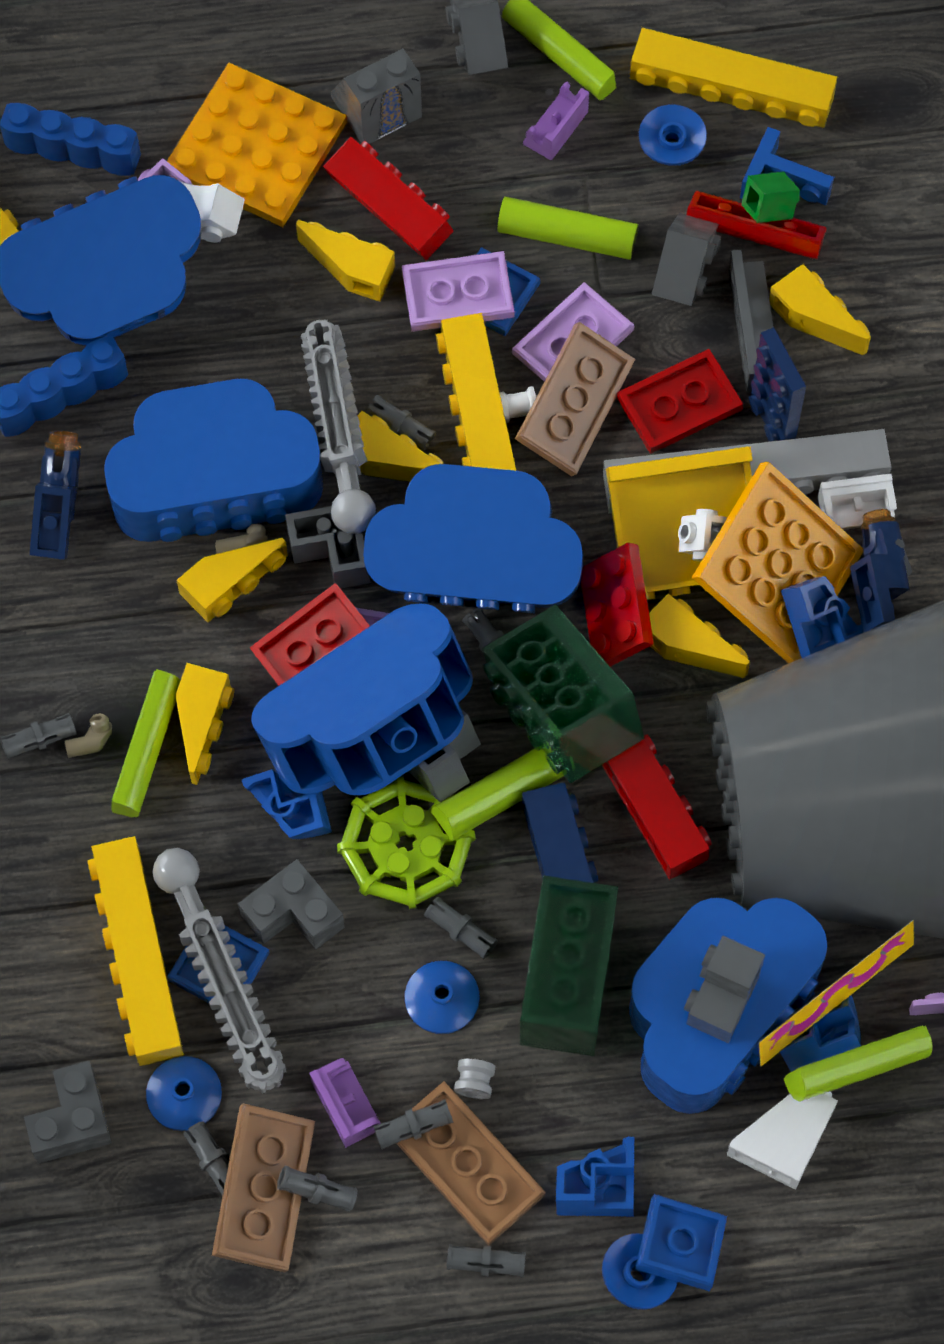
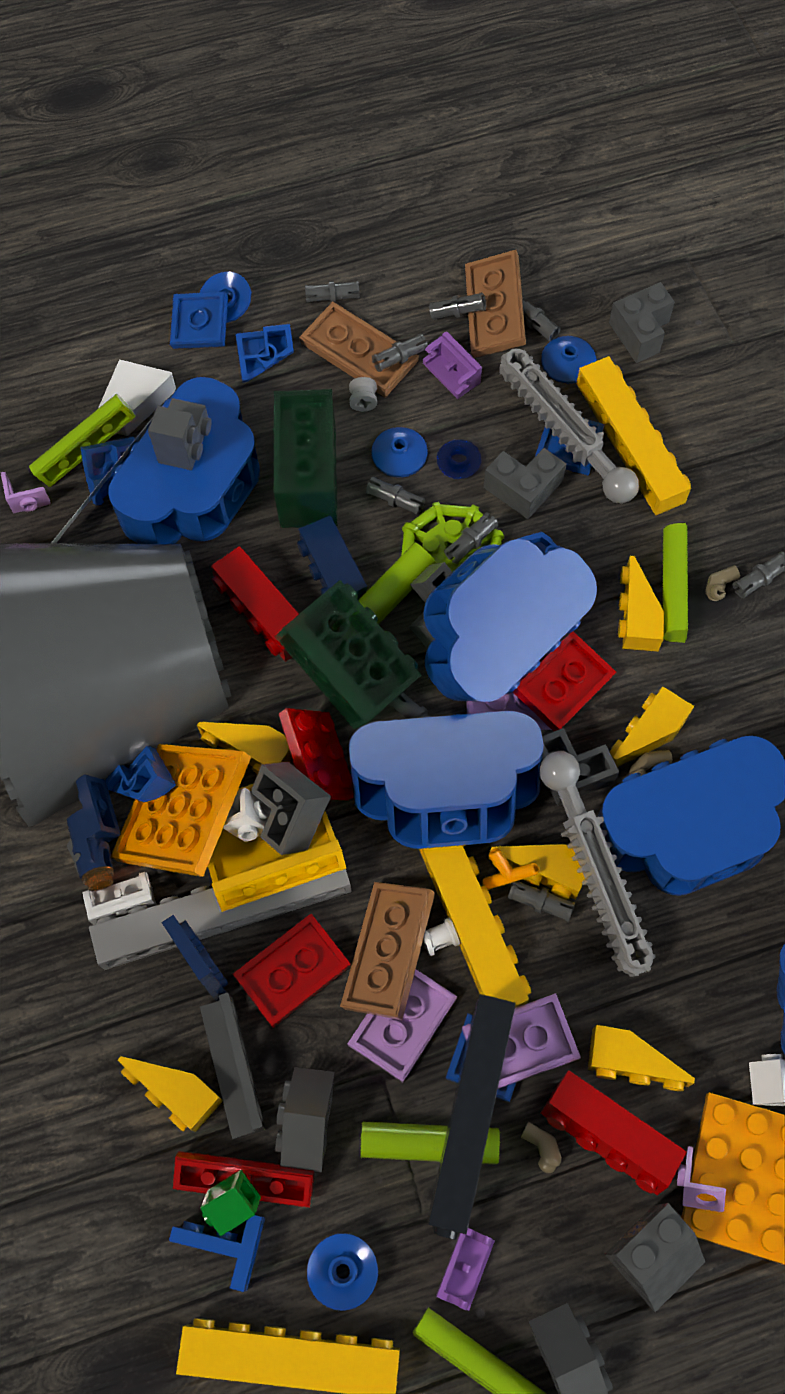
camera: 170 degrees right, 0 degrees up
none -> dark grey brick [251,762,331,855]
none -> black panel [427,994,516,1240]
none -> clear blue piece [437,440,481,479]
none -> dark grey pin [444,512,498,564]
none -> light orange piece [483,848,539,890]
none -> dark tan arm [521,1122,562,1173]
none -> lavender bracket [677,1146,726,1212]

